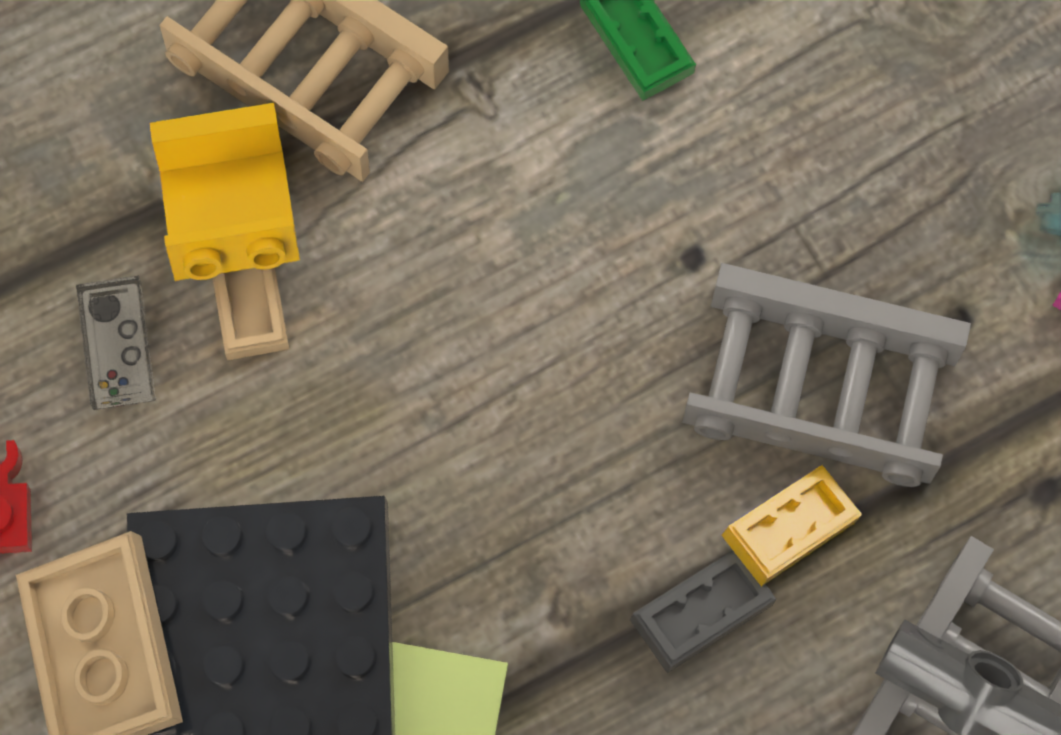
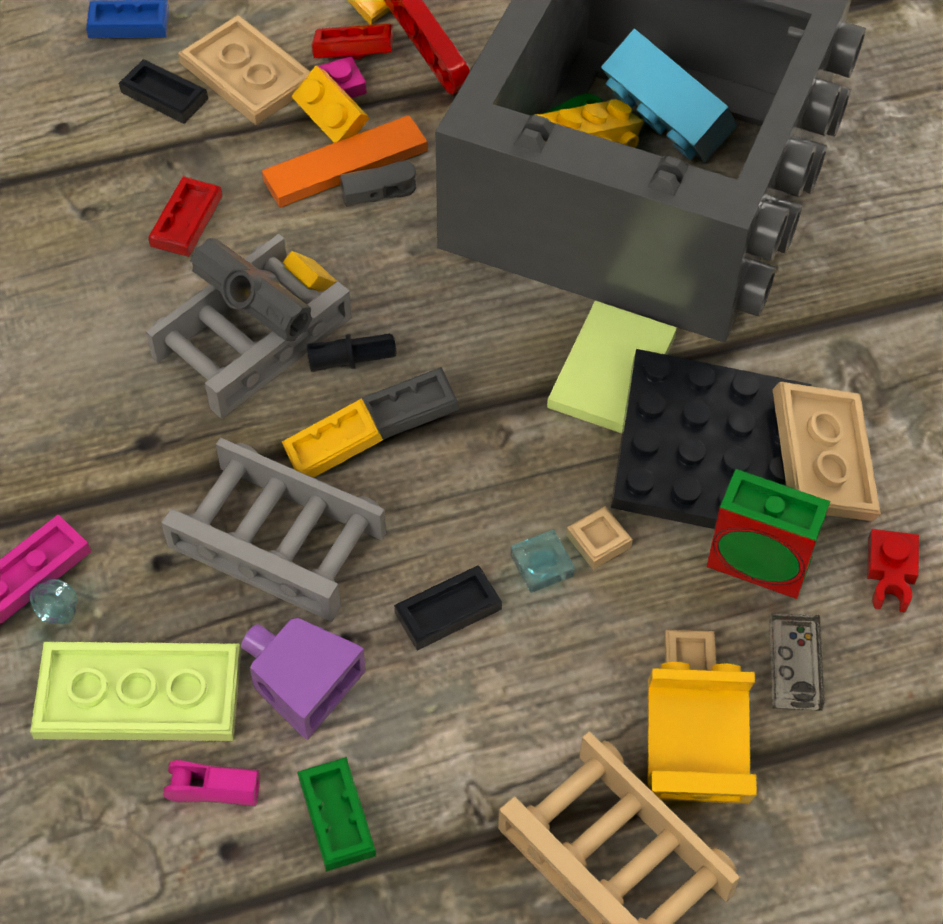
camera: 165 degrees left, 15 degrees down
none -> yellowish green tile [30,642,241,741]
none -> dark pink bar [163,760,260,806]
none -> medium lavender torso [241,618,366,740]
none -> black axle [307,333,397,372]
none -> black tile [394,565,502,651]
none -> clear light blue plate [510,529,575,593]
none -> tan tile [566,506,633,570]
none -> green panel [706,469,831,599]

